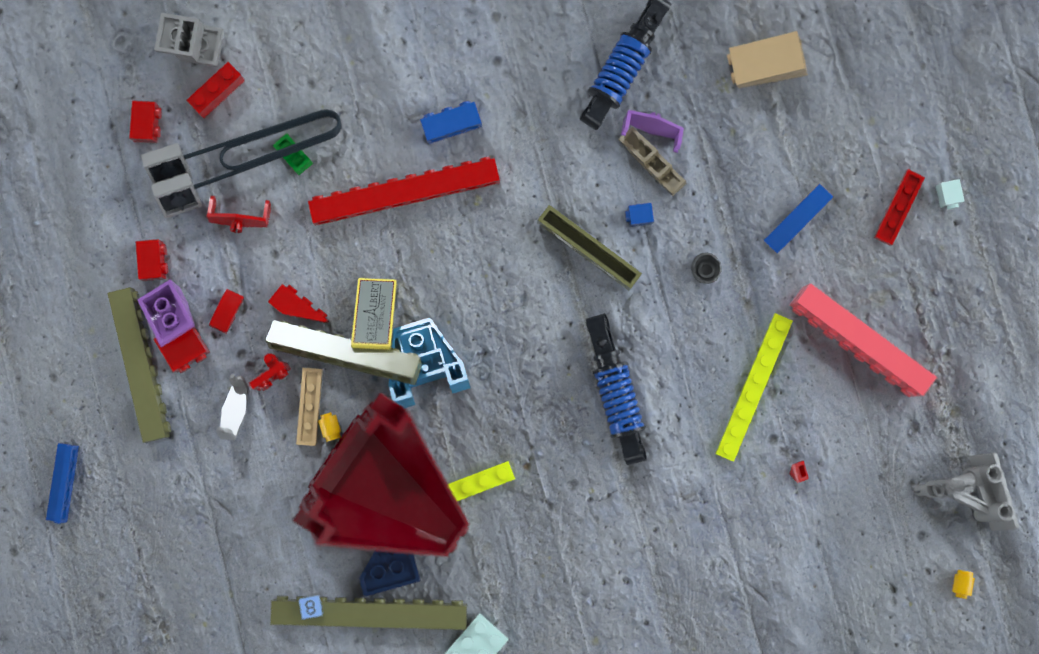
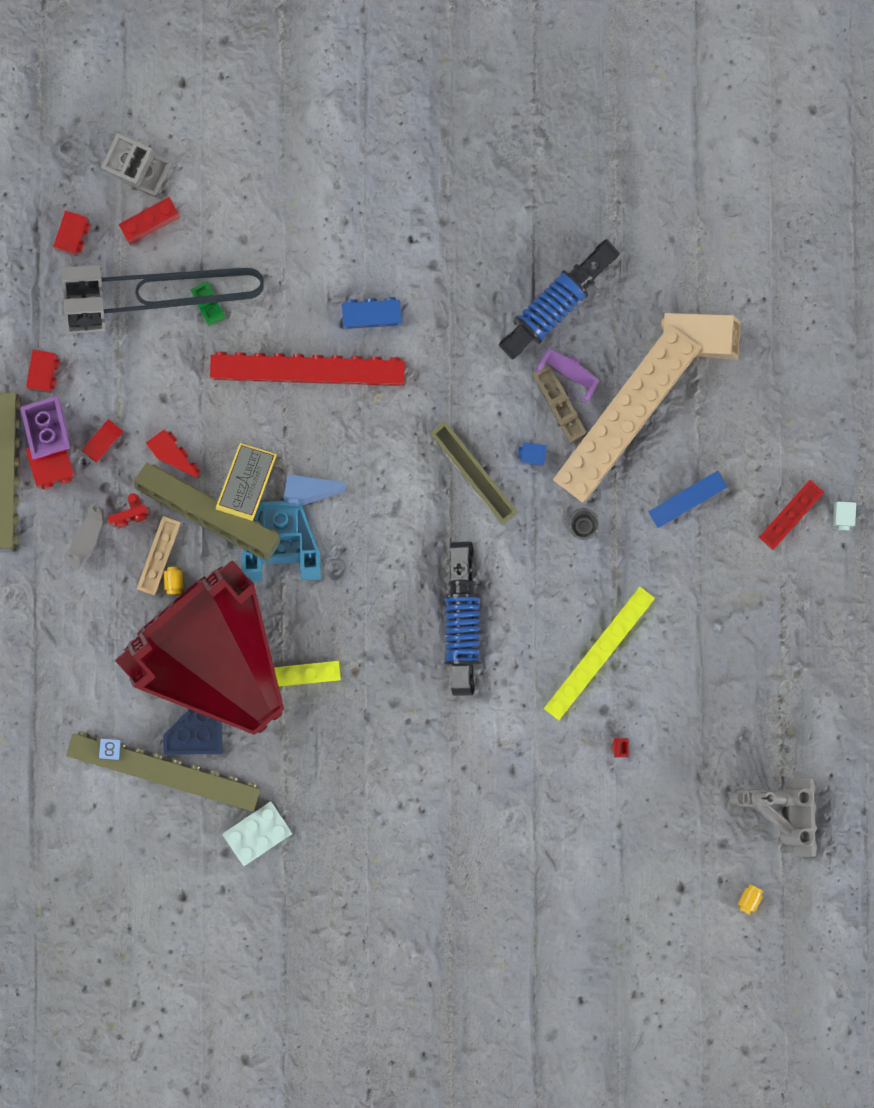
camera: 20 degrees right, 0 degrees up
red piece [207,196,271,233] -> none
coral brick [790,283,937,397] -> none
none -> medium blue slope [284,474,346,506]
none -> tan plate [553,325,701,503]

